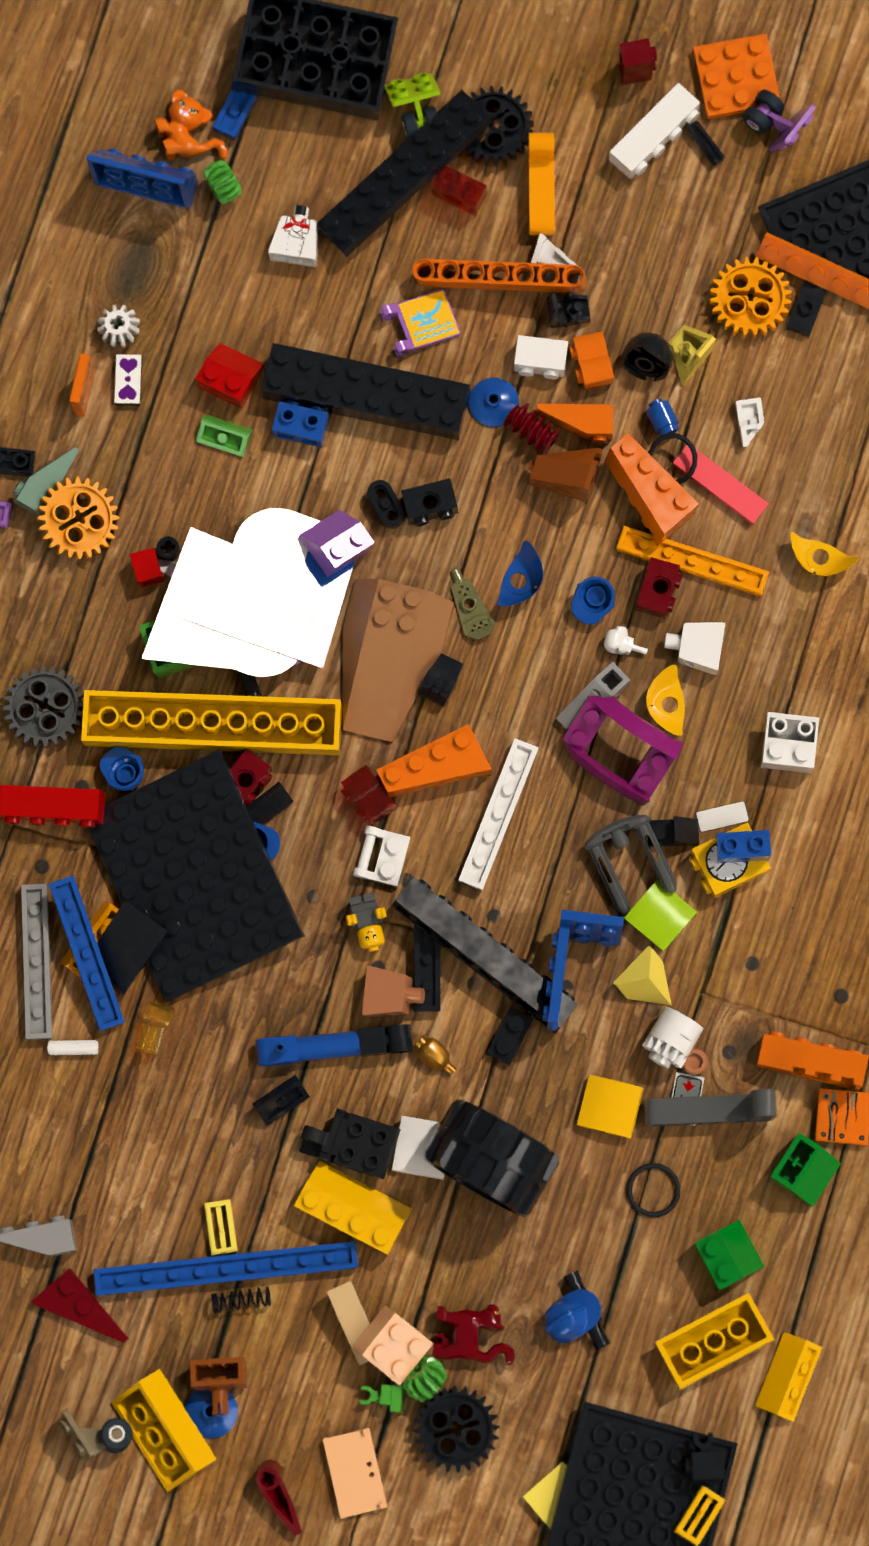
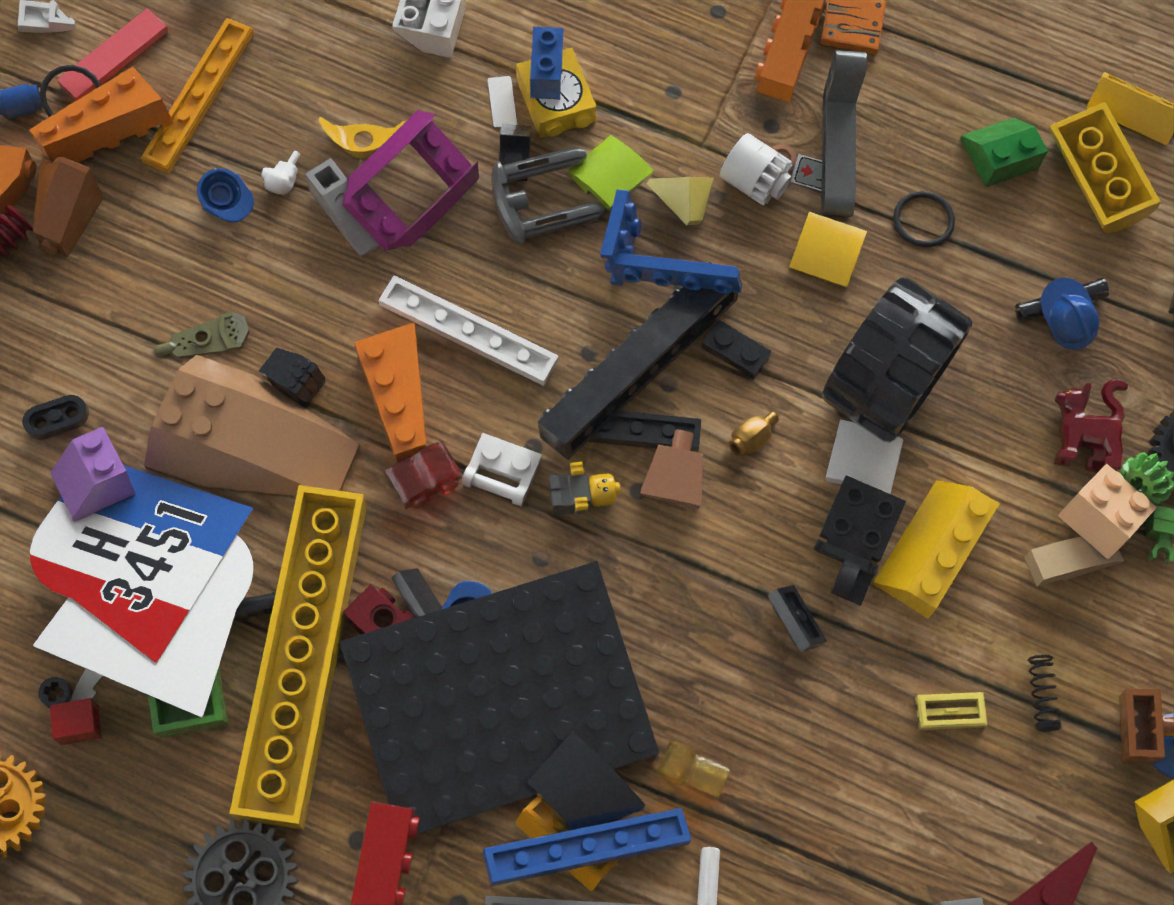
camera: 95 degrees left, 10 degrees down
blue plate [94,1241,358,1296] -> none
blue hat [99,746,144,791] -> none
blue piece [255,1024,413,1067] -> none
black brick [401,478,458,527] -> none
blue piece [496,540,543,607] -> none
dark red brick [636,557,683,619] -> none
white torso [664,622,725,675] -> none
green slope [769,1132,841,1207] -> none

